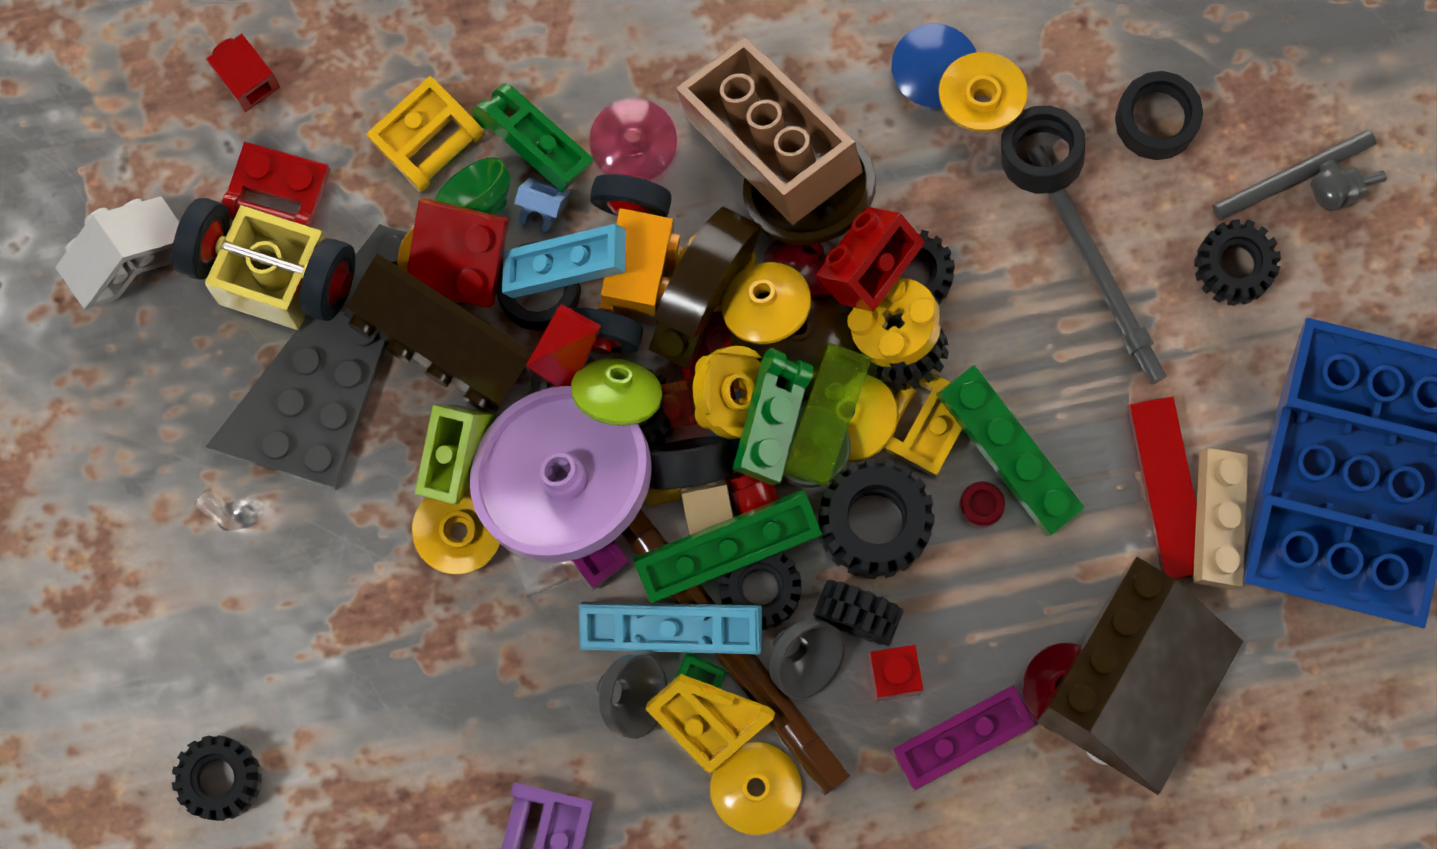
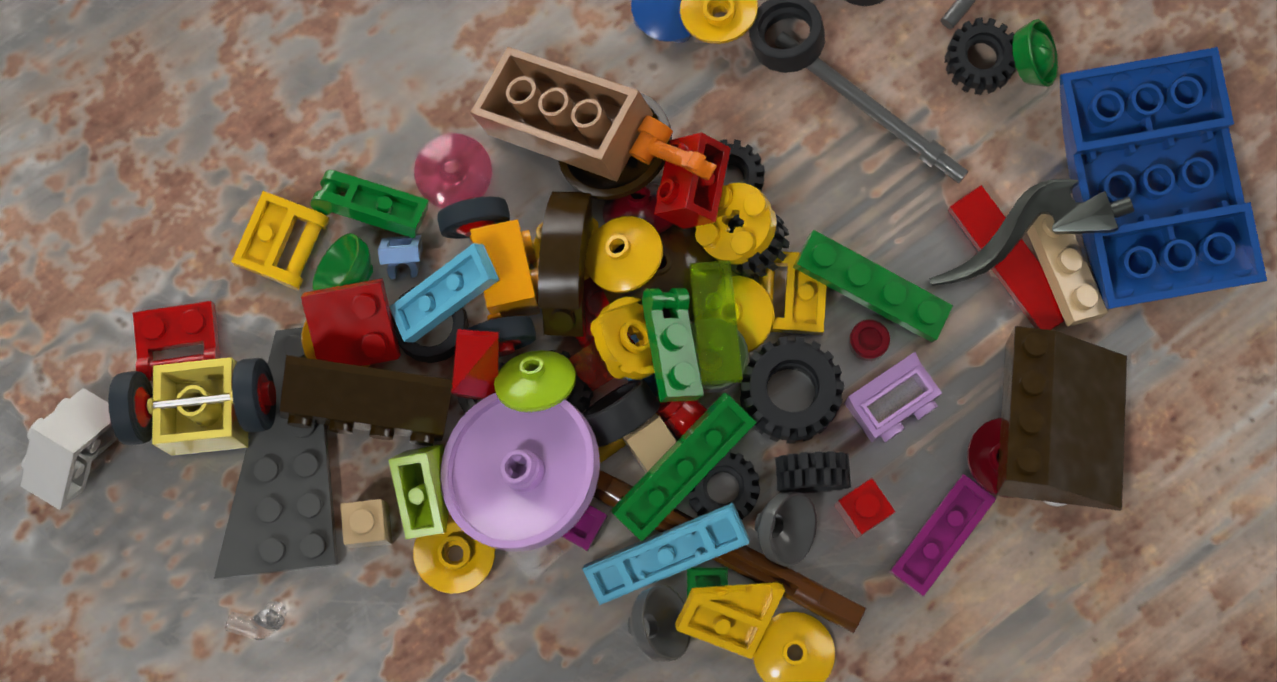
camera: 20 degrees left, 0 degrees up
red brick [206,33,280,113] -> none
none -> tan brick [340,499,392,549]
none -> orange brick [629,115,717,180]
none -> lavender window [844,352,942,443]
none -> pearl dark grey piece [929,179,1135,286]
none -> green hat [1012,19,1058,87]

